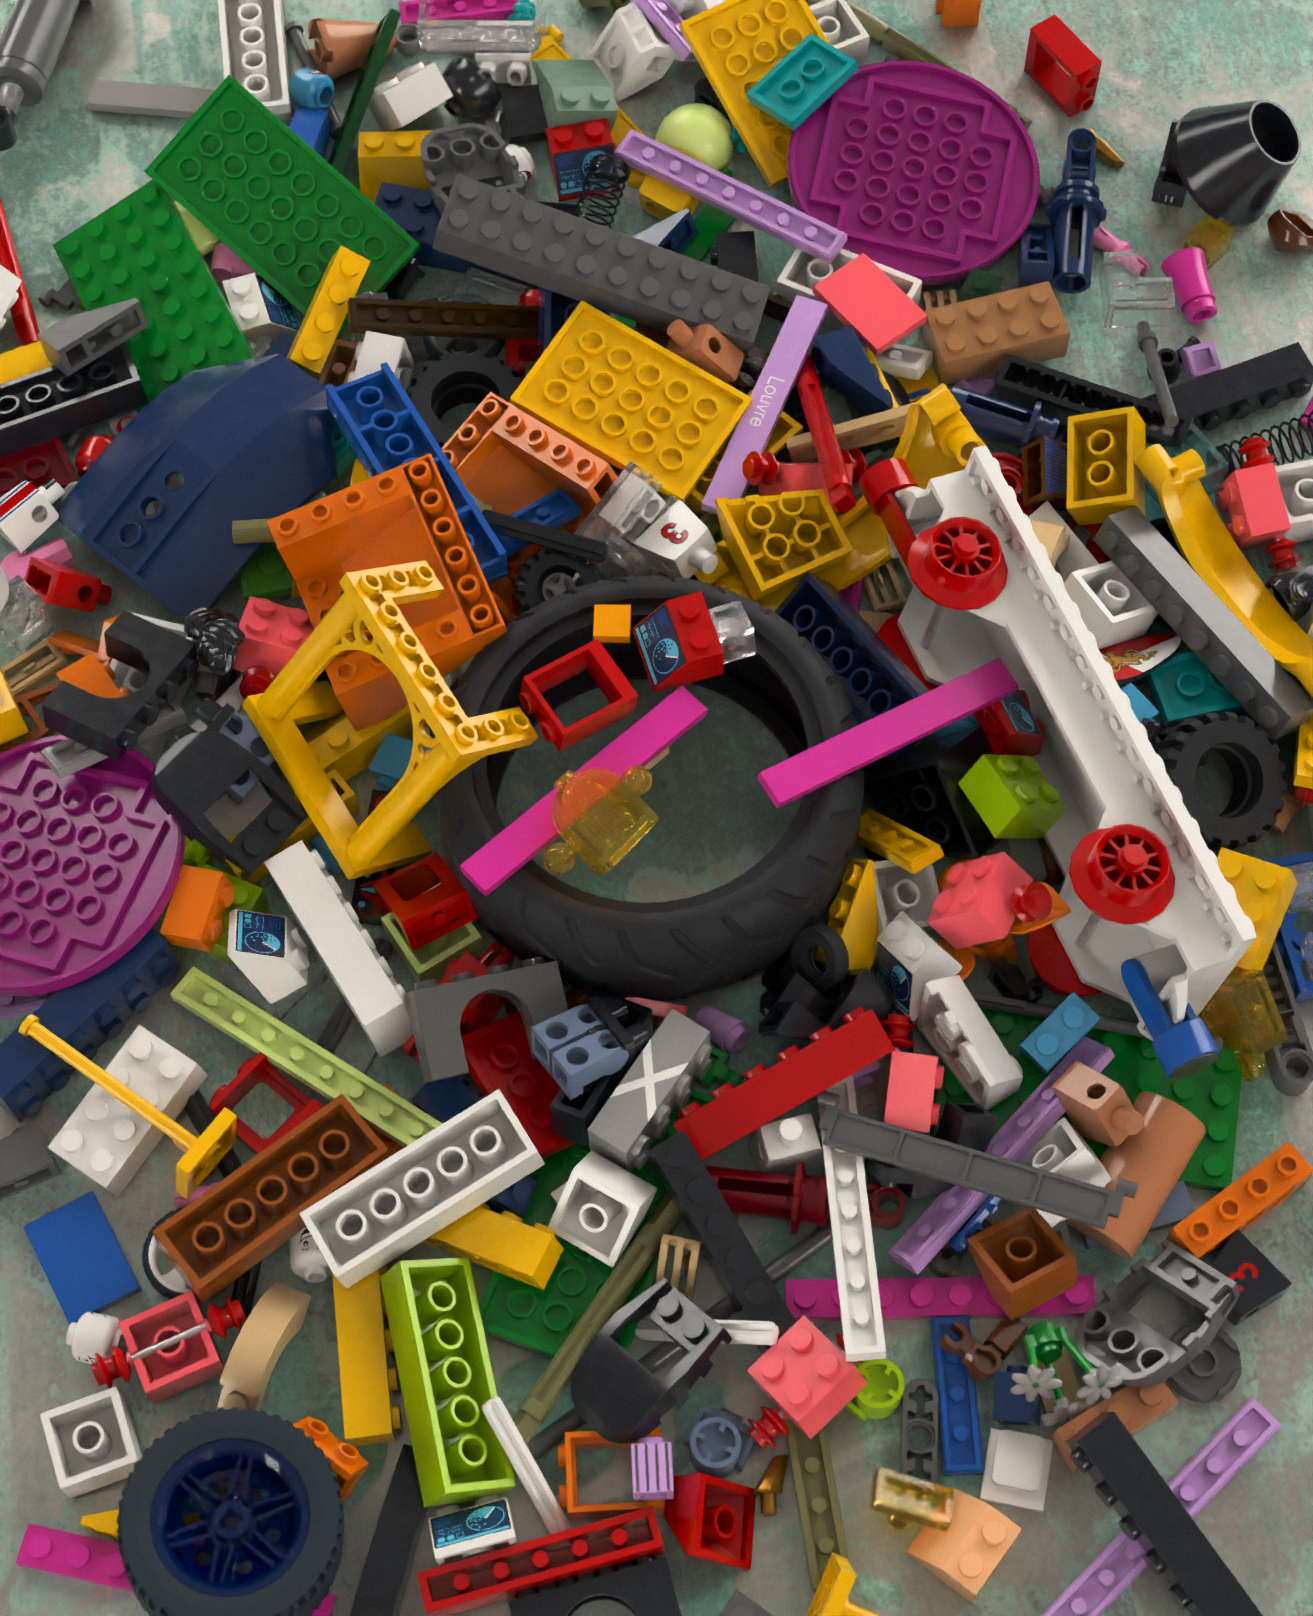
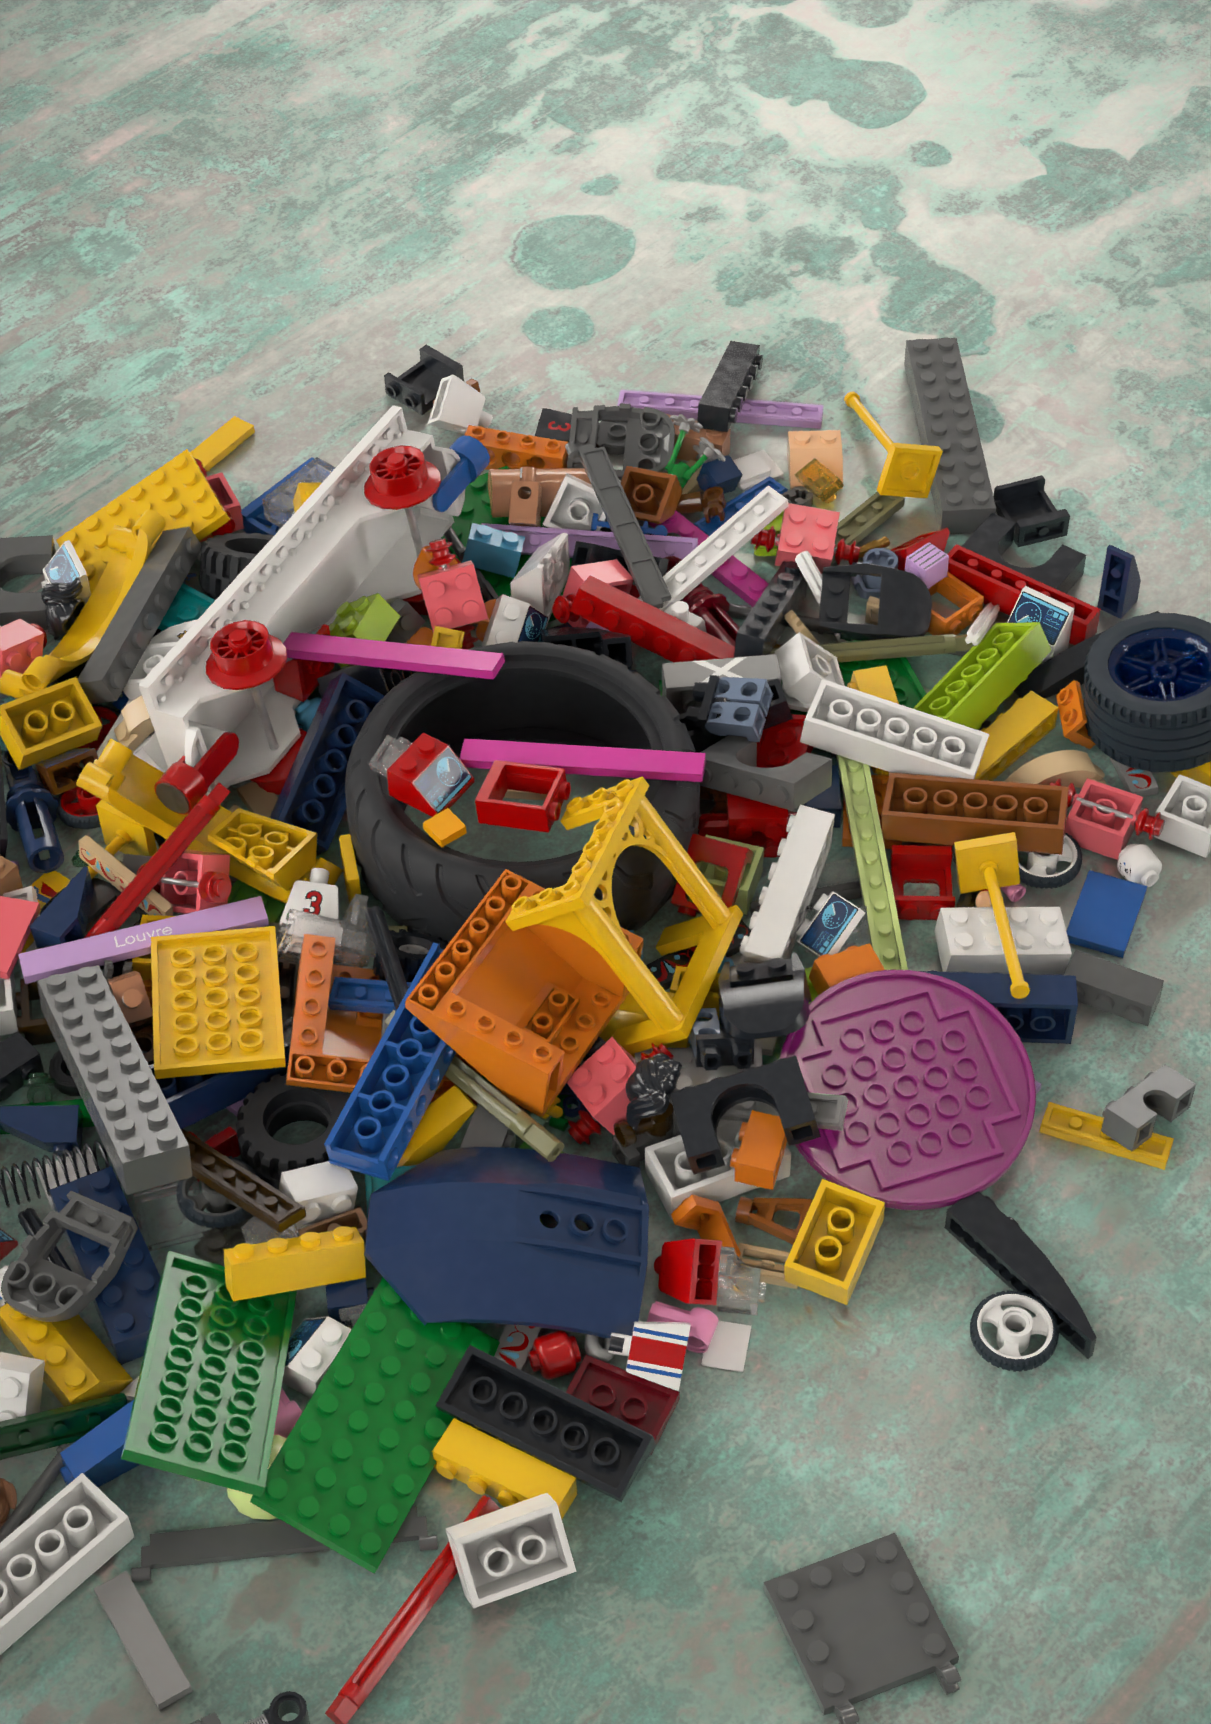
camera: 130 degrees left, 15 degrees down
dark grey slope [37,298,149,376] -> none
dark azure head [288,67,335,110] -> none
clear yellow piece [543,765,660,877] -> none

